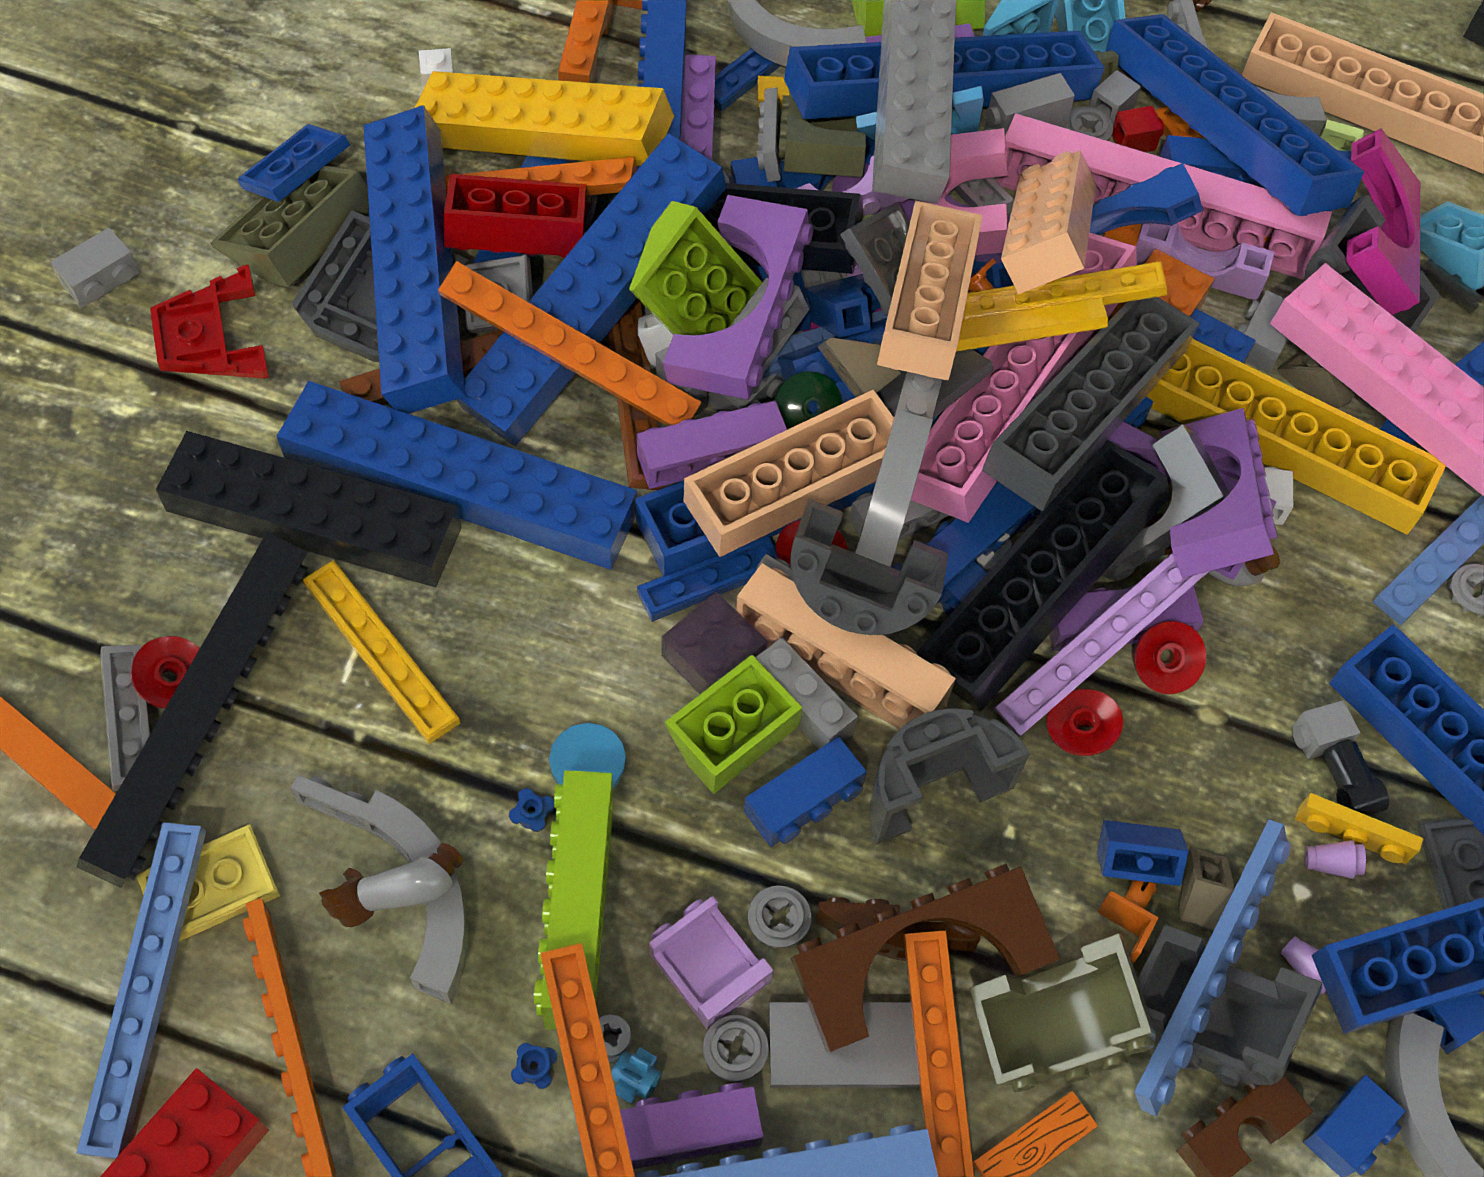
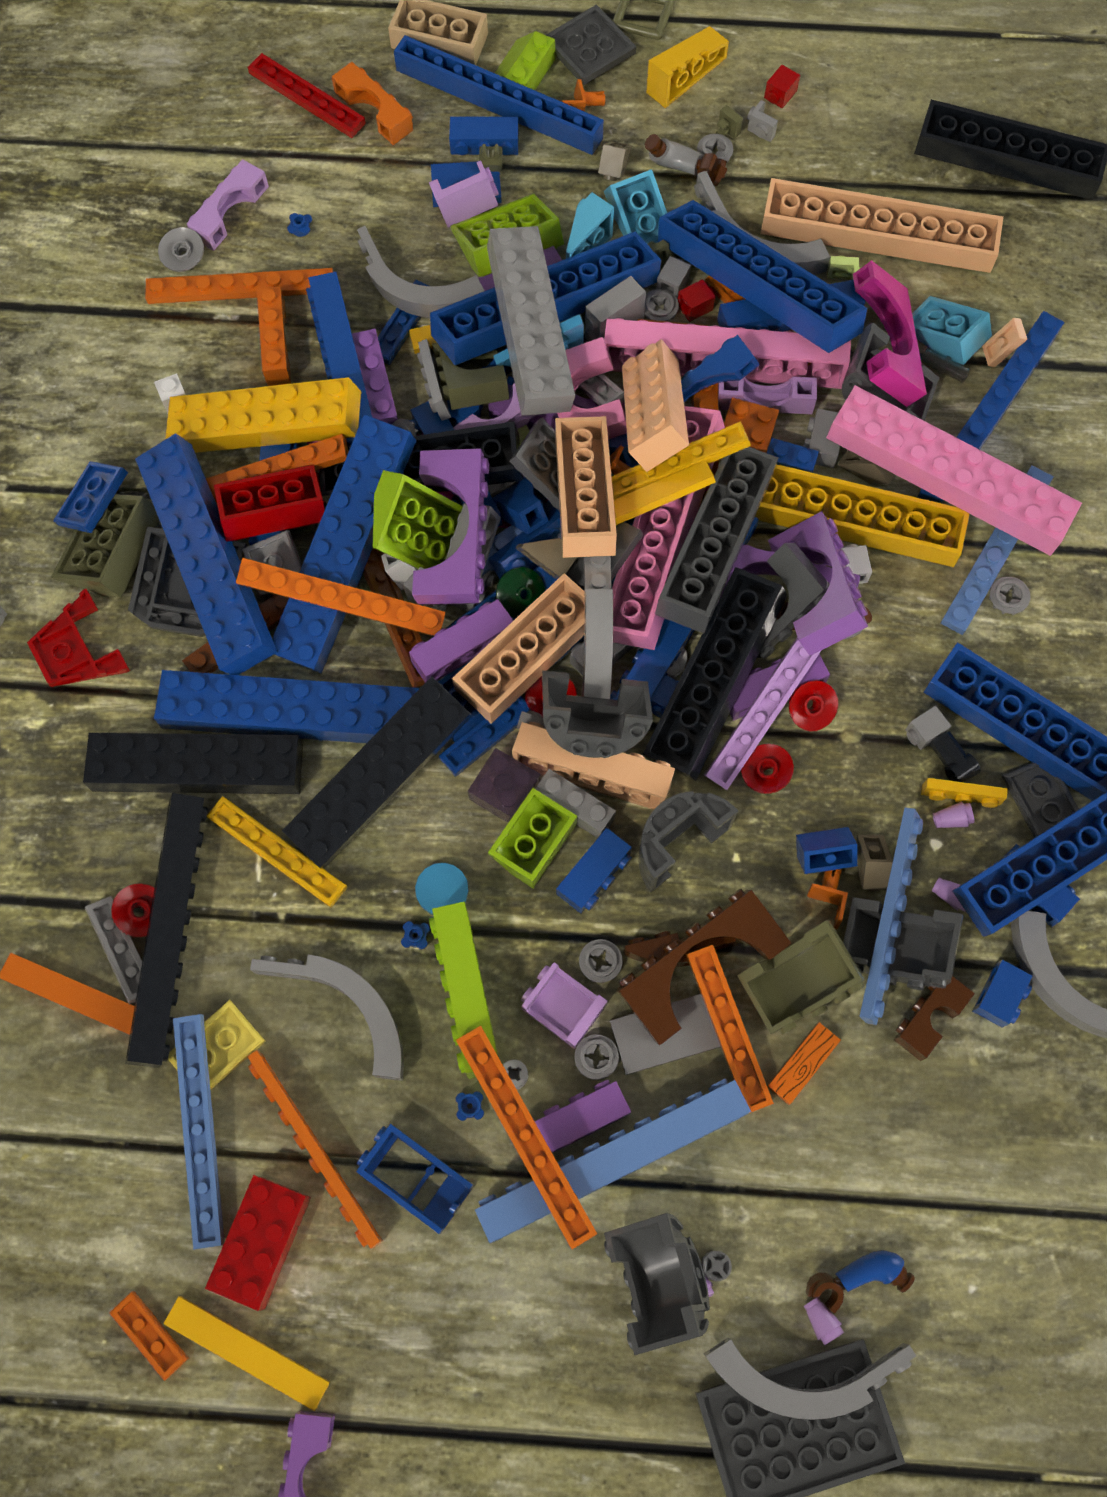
camera: 10 degrees left, 10 degrees up
light grey piece [319,843,464,927] -> none
dark azure gear [611,1047,662,1104] -> none
none -> black brick [282,676,473,868]

